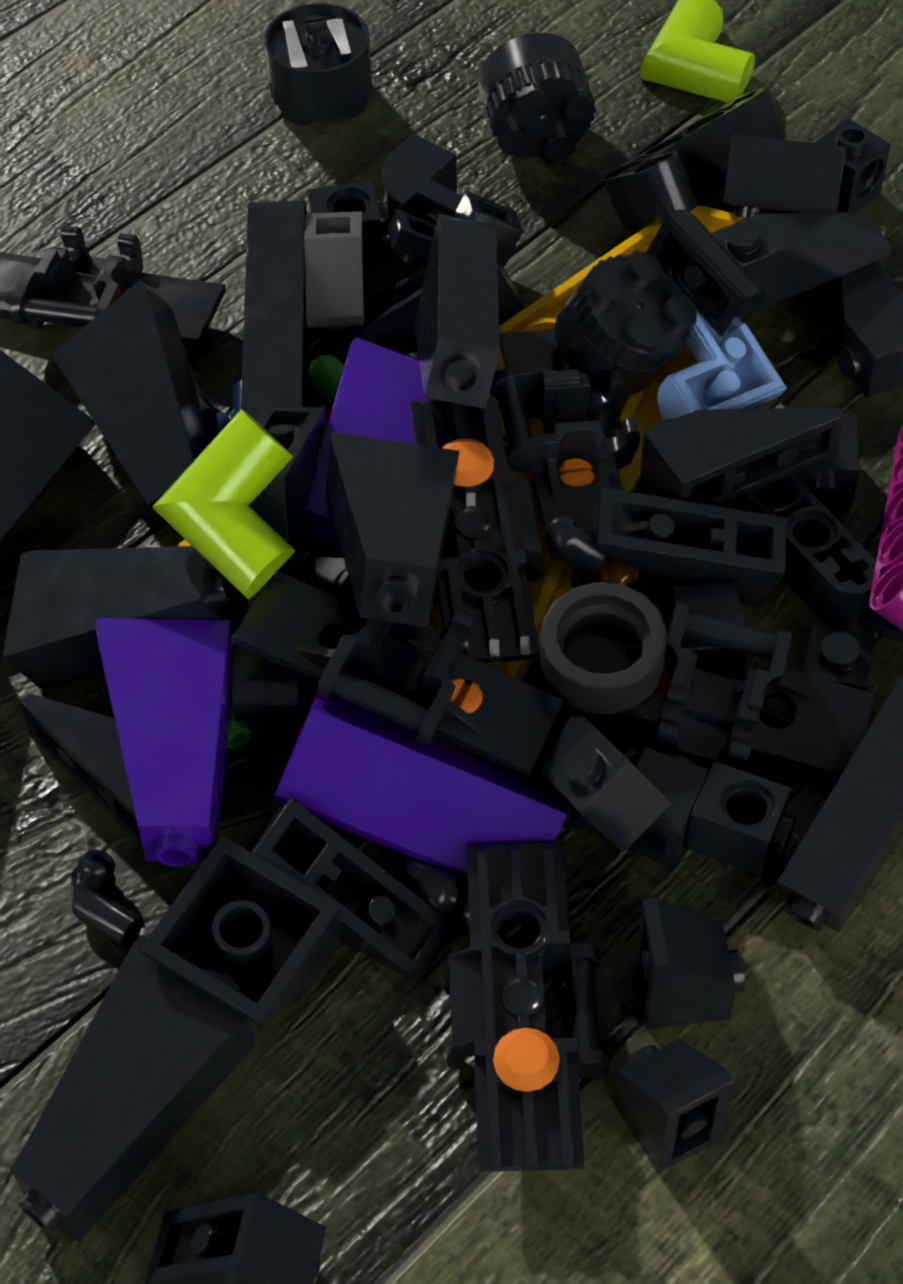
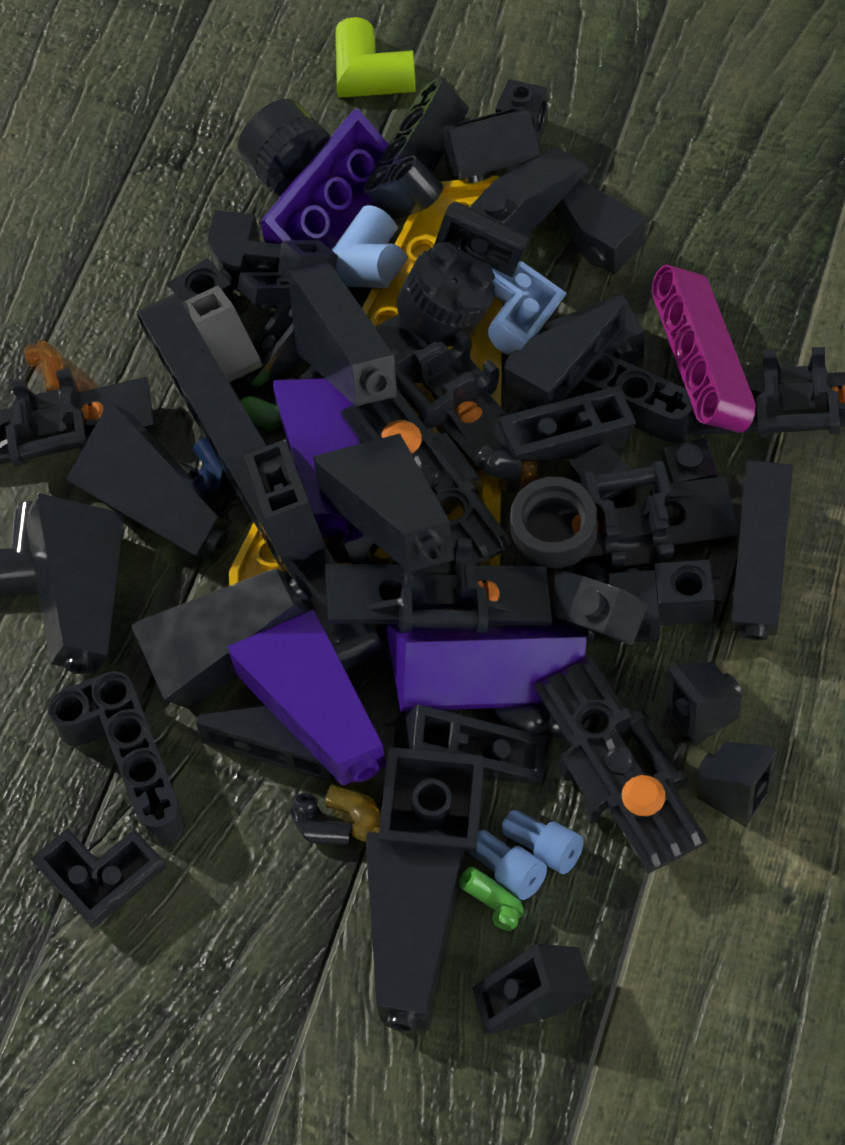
camera: 20 degrees left, 5 degrees up
lime brick [153,409,296,600] -> none
black piece [264,3,372,126] -> none
none -> clear orange arm [24,340,63,391]
none -> dark purple slope [260,108,388,250]
none -> clear yellow arm [325,785,381,842]
none -> light blue brick [333,205,408,288]
none -> bright green arm [459,867,524,931]
none -> medium blue piece [469,830,547,900]
none -> medium blue piece [502,810,584,874]

